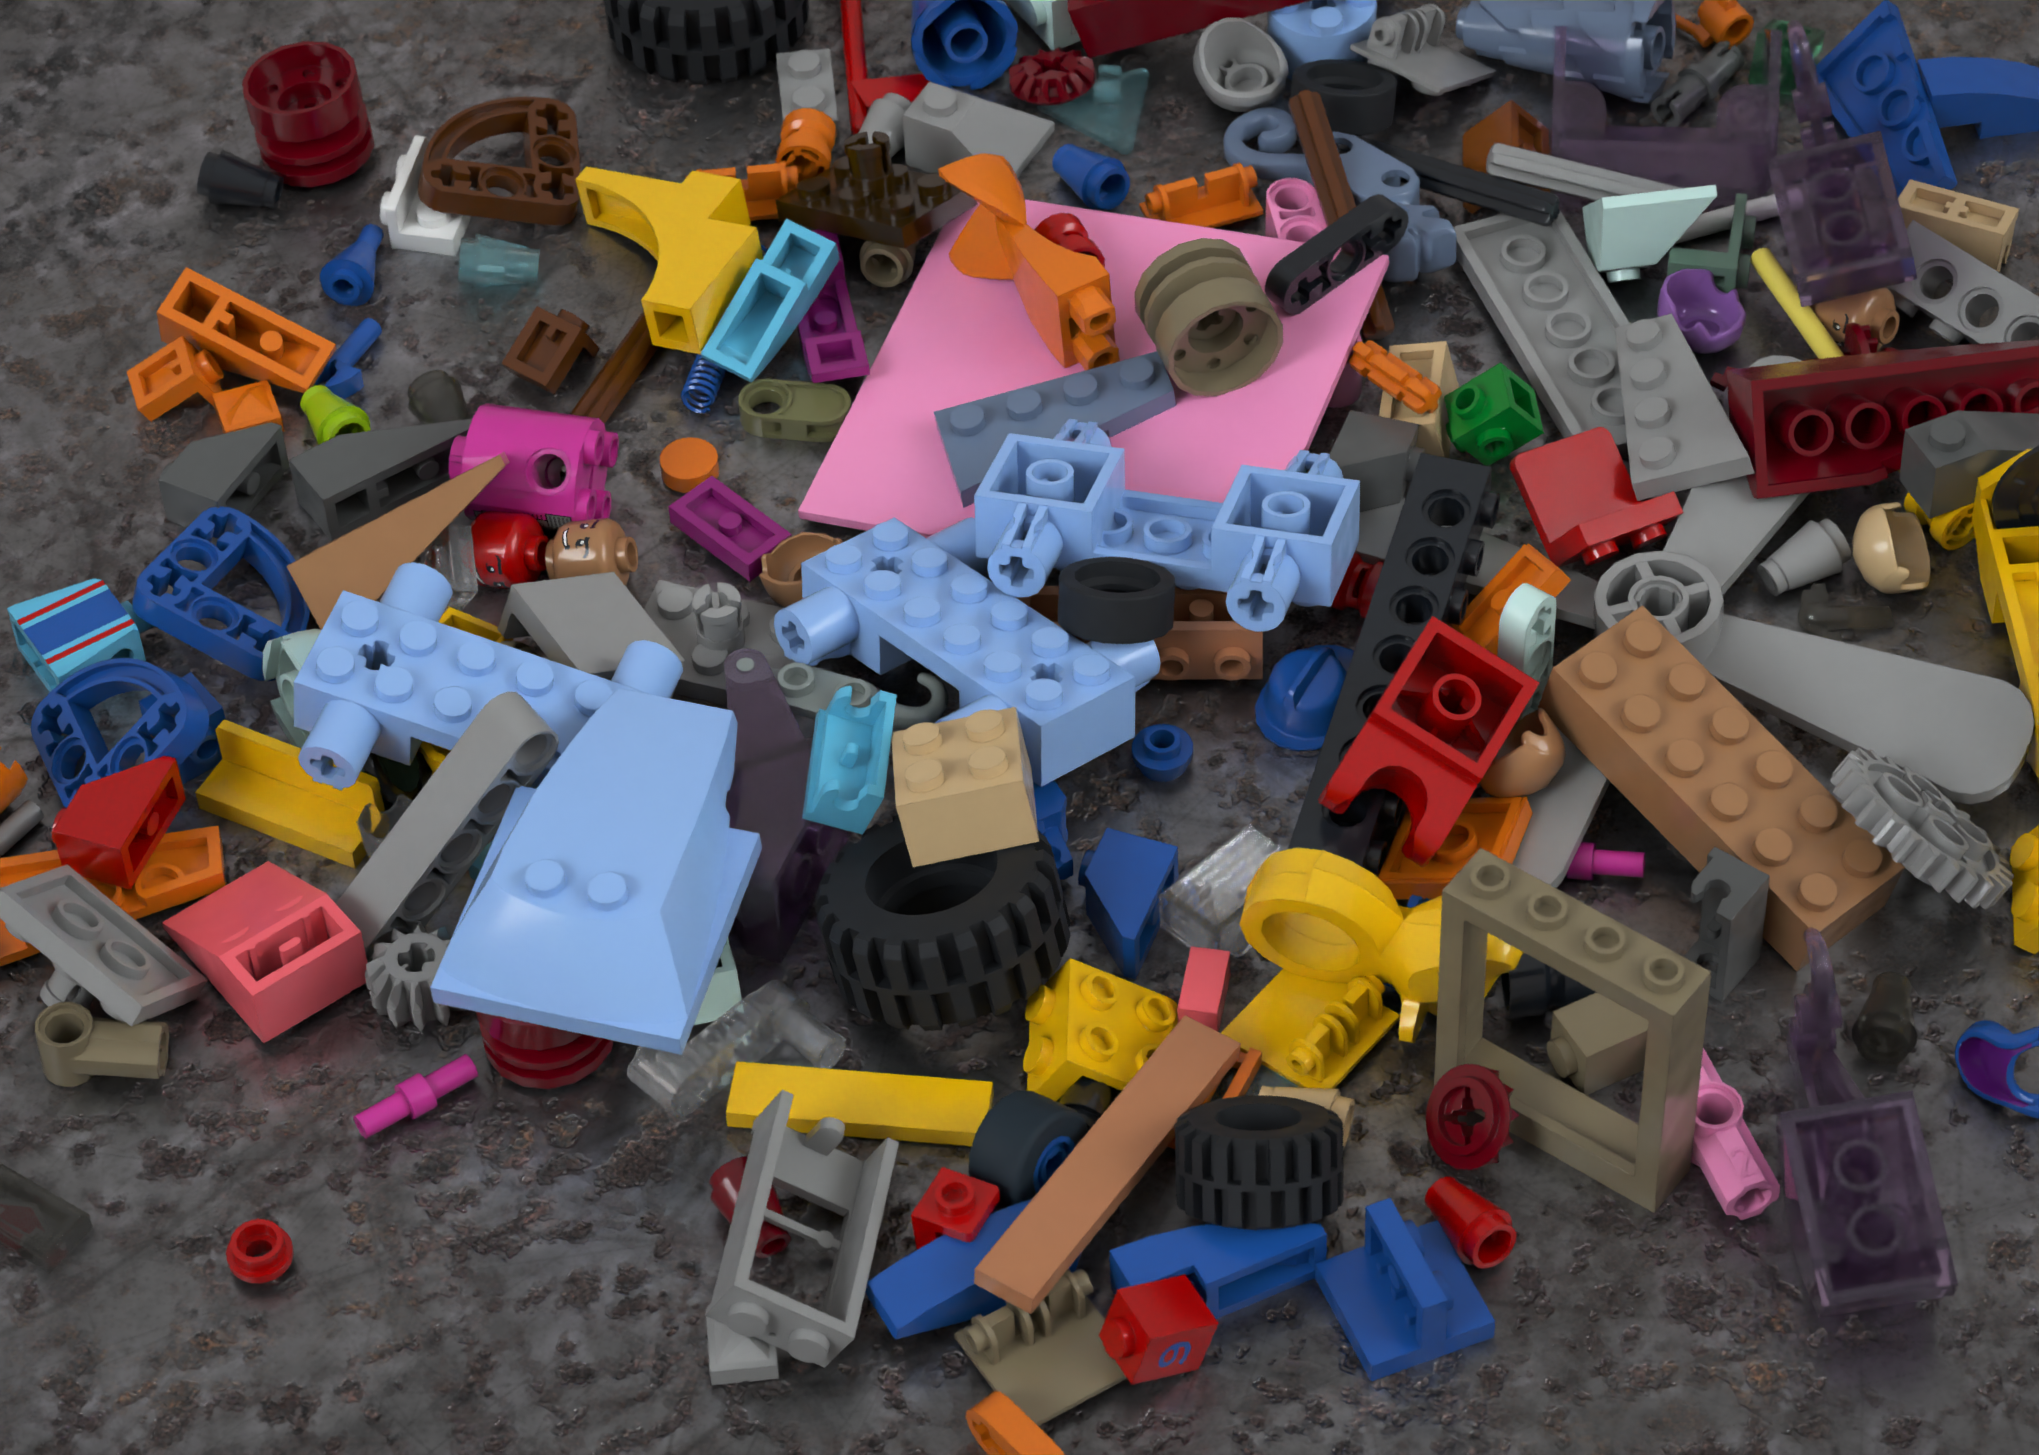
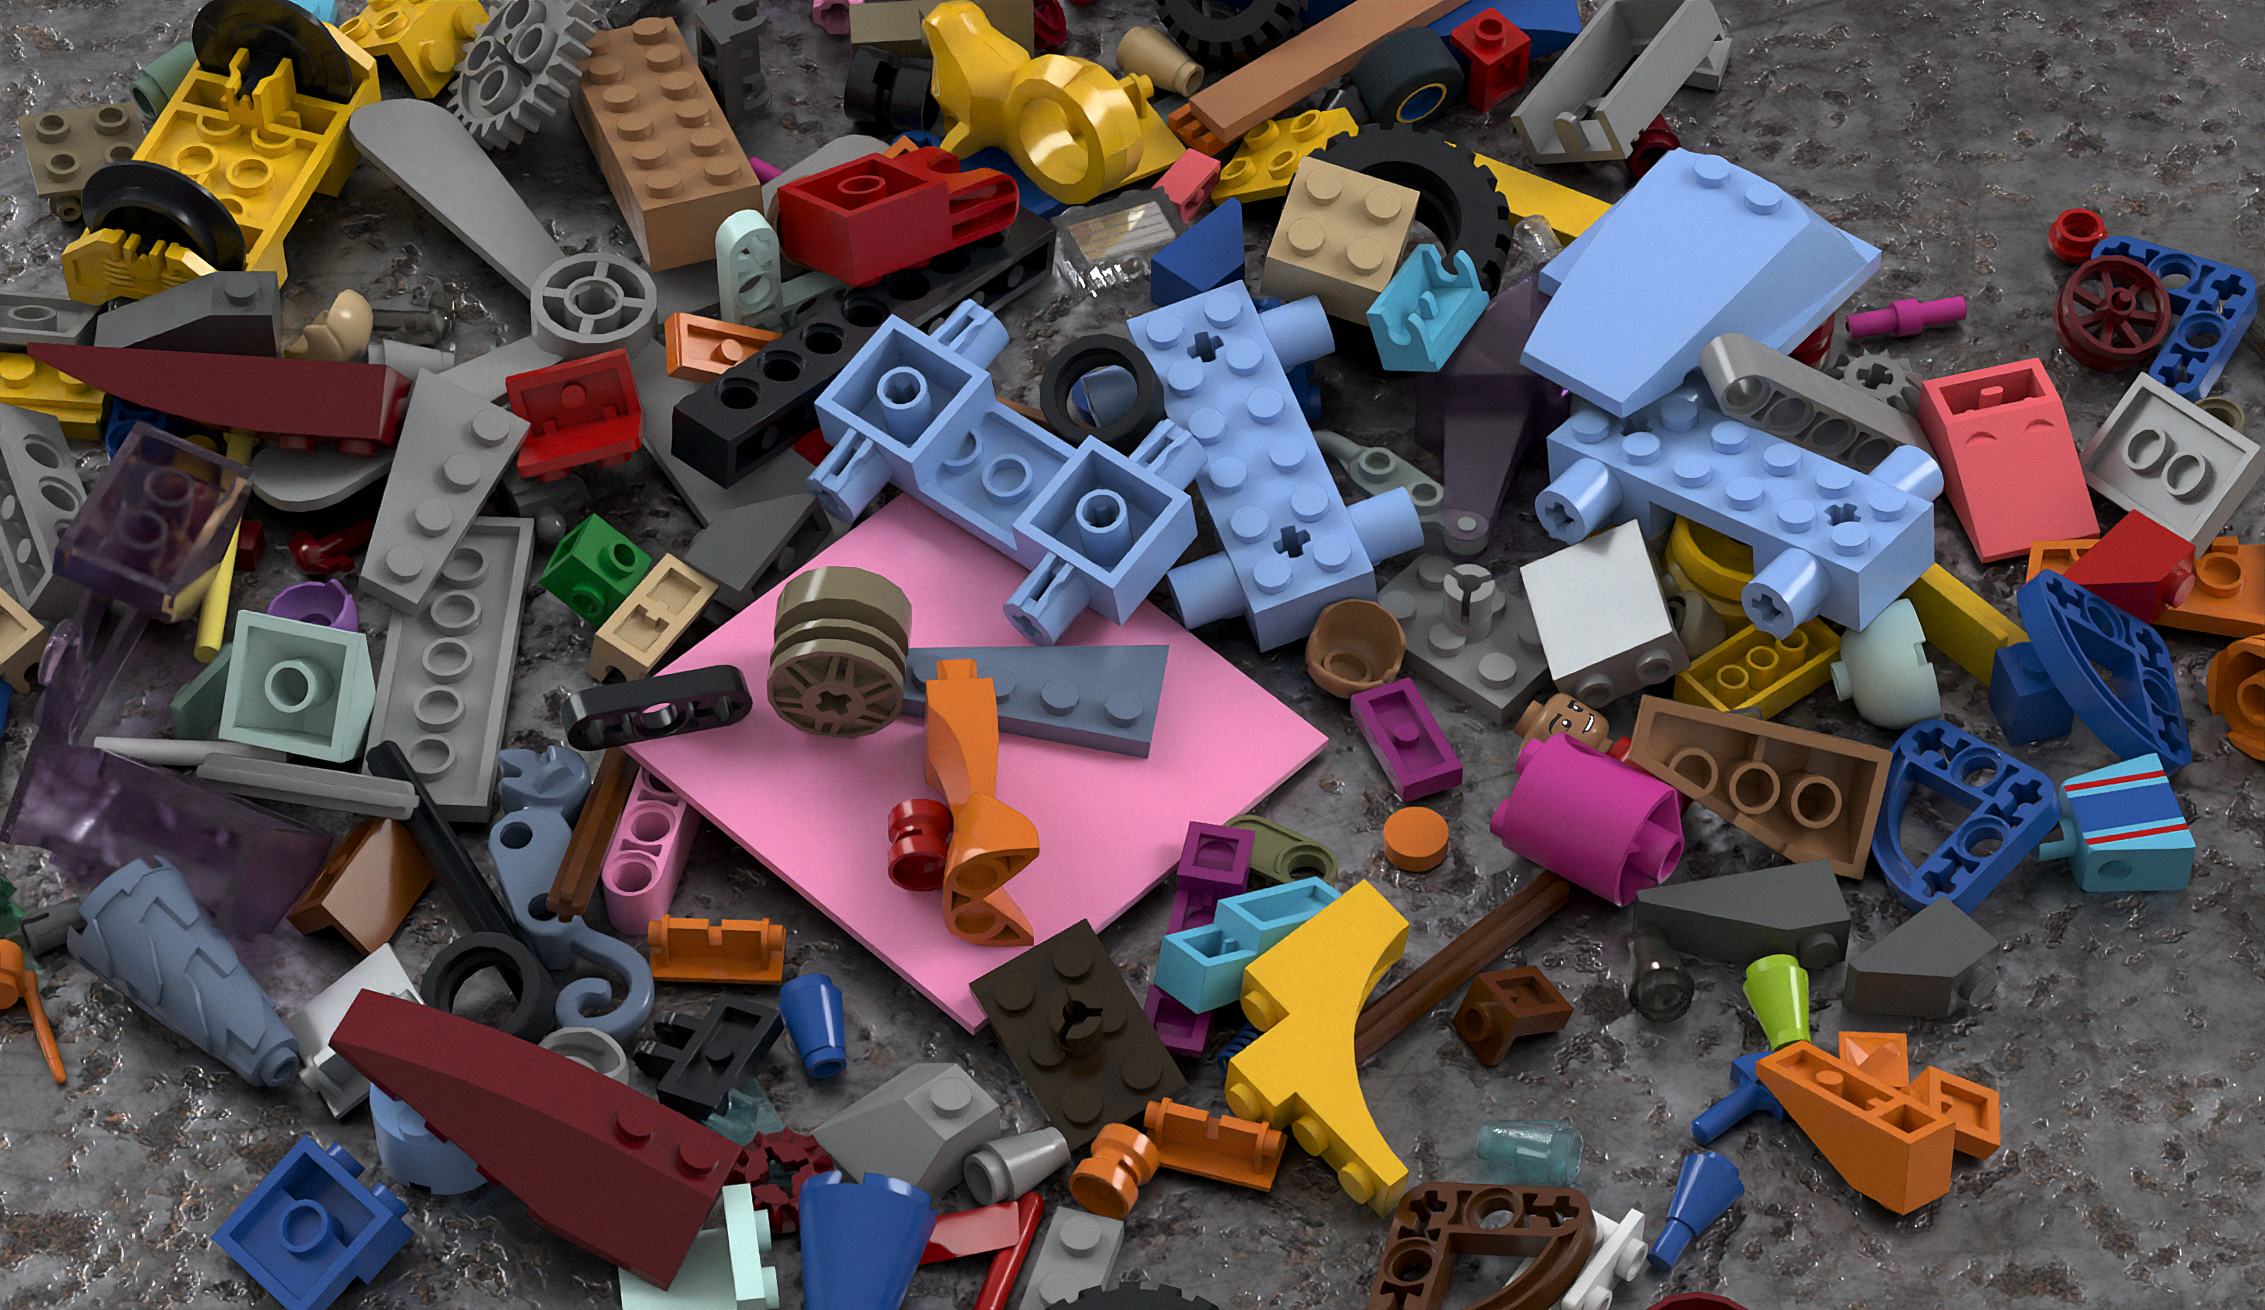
camera: 160 degrees left, 0 degrees up
orange axle [1349,340,1442,414] -> none
none -> black hinge [632,993,784,1125]
none -> dark red wheel [2052,255,2171,372]
none -> blue beam [2091,235,2258,404]

